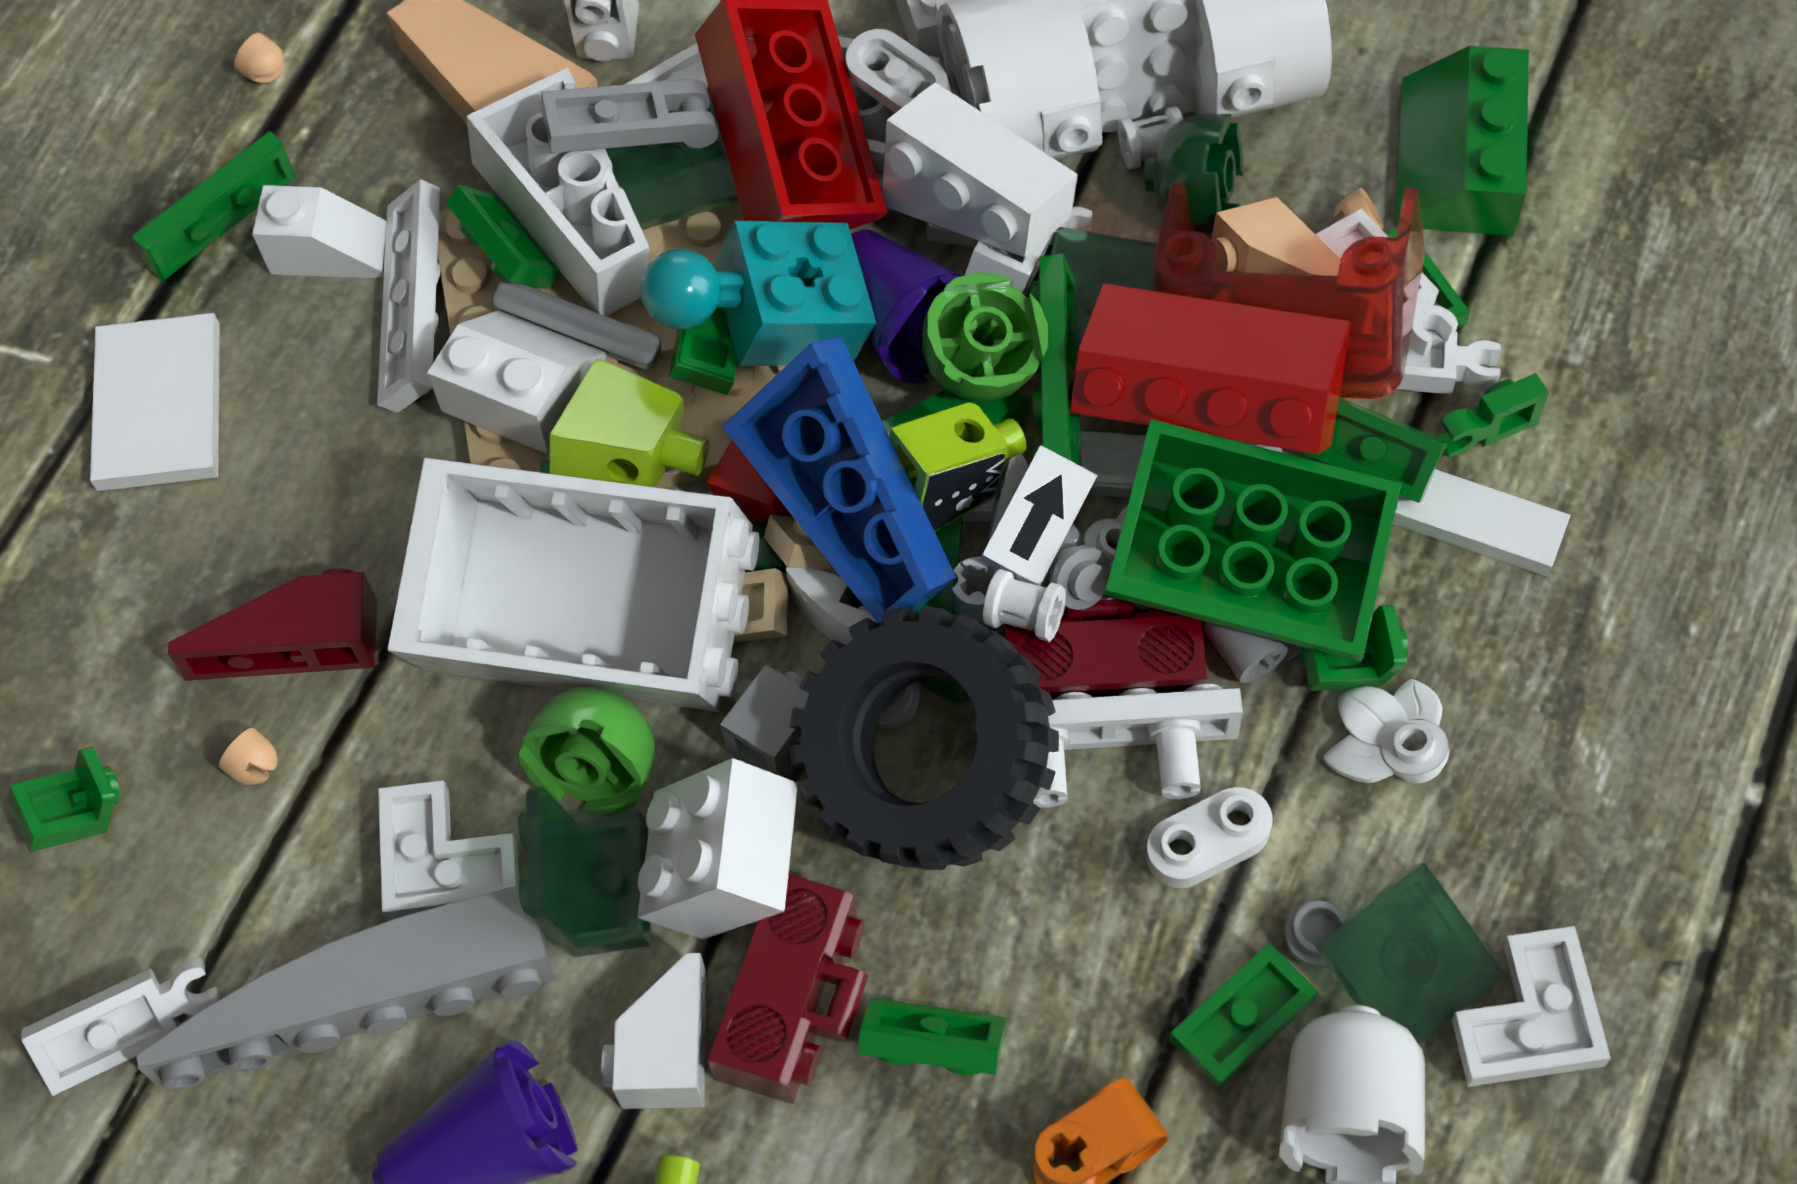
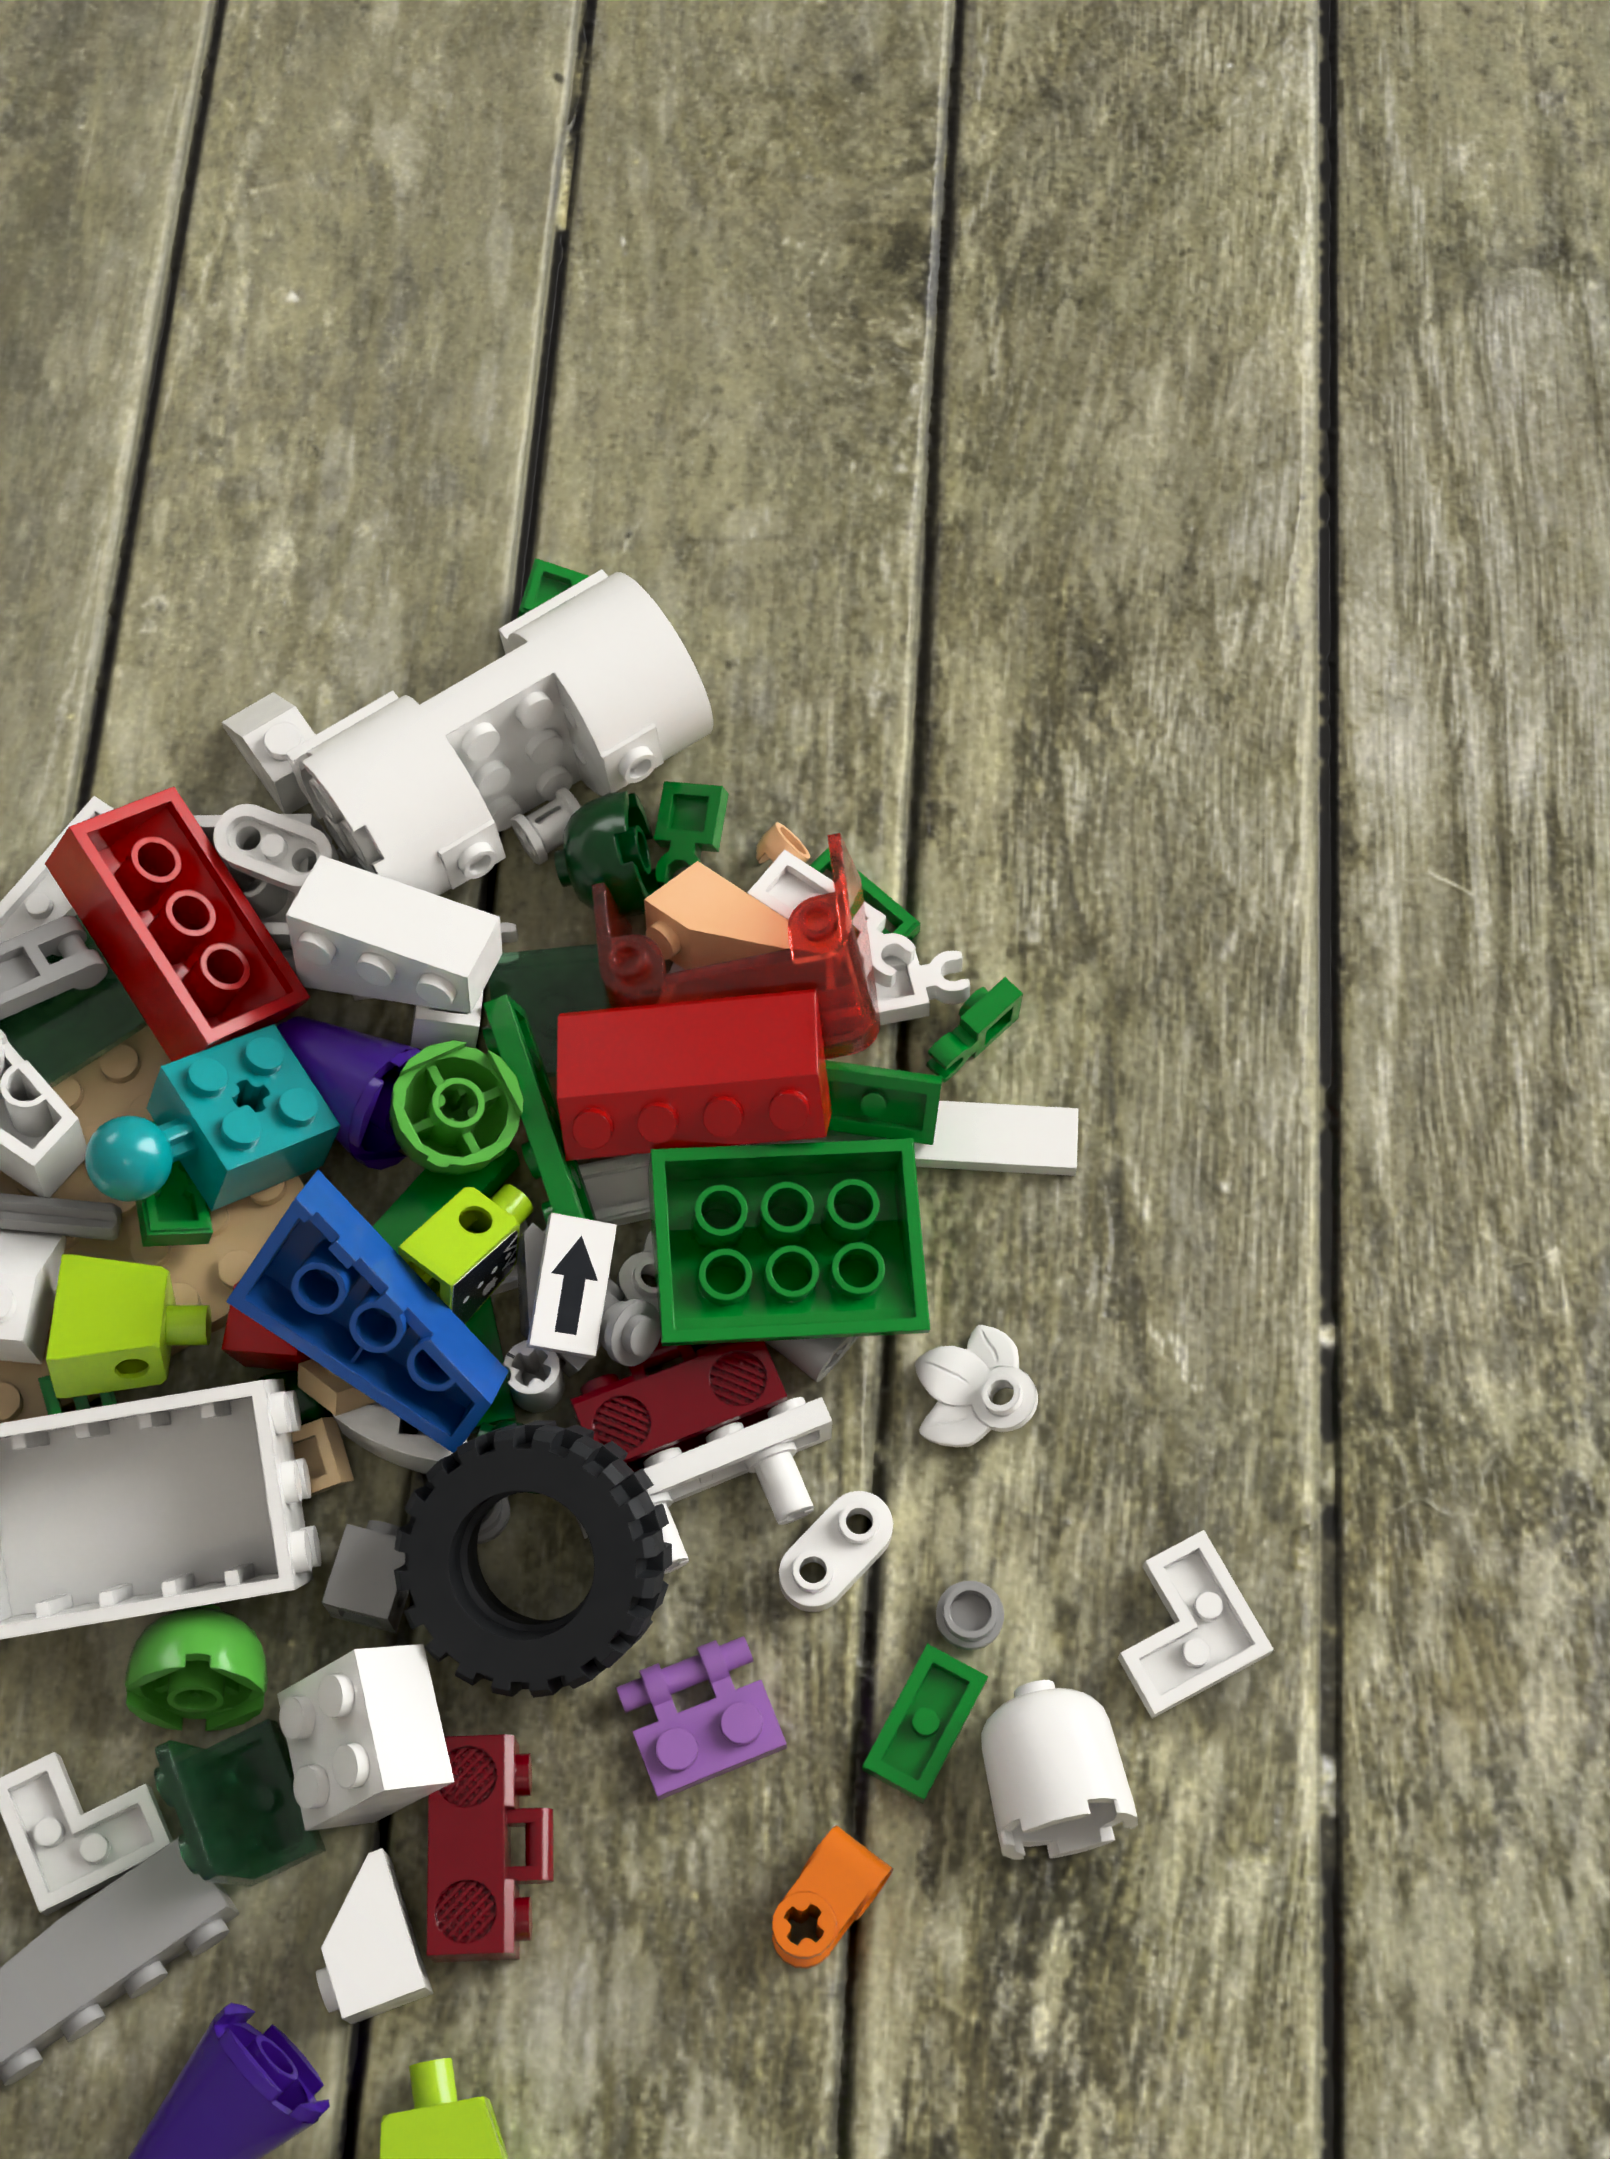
camera: 25 degrees left, 5 degrees up
green plate [858,997,1006,1076] -> none
white bush [983,569,1066,642] -> none
green bracket [1301,605,1408,691] -> none
clear green tile [1313,862,1506,1044] -> none
green slope [1394,45,1529,236] -> none
none -> medium lavender plate [616,1636,787,1801]
none -> green plate [654,781,729,887]

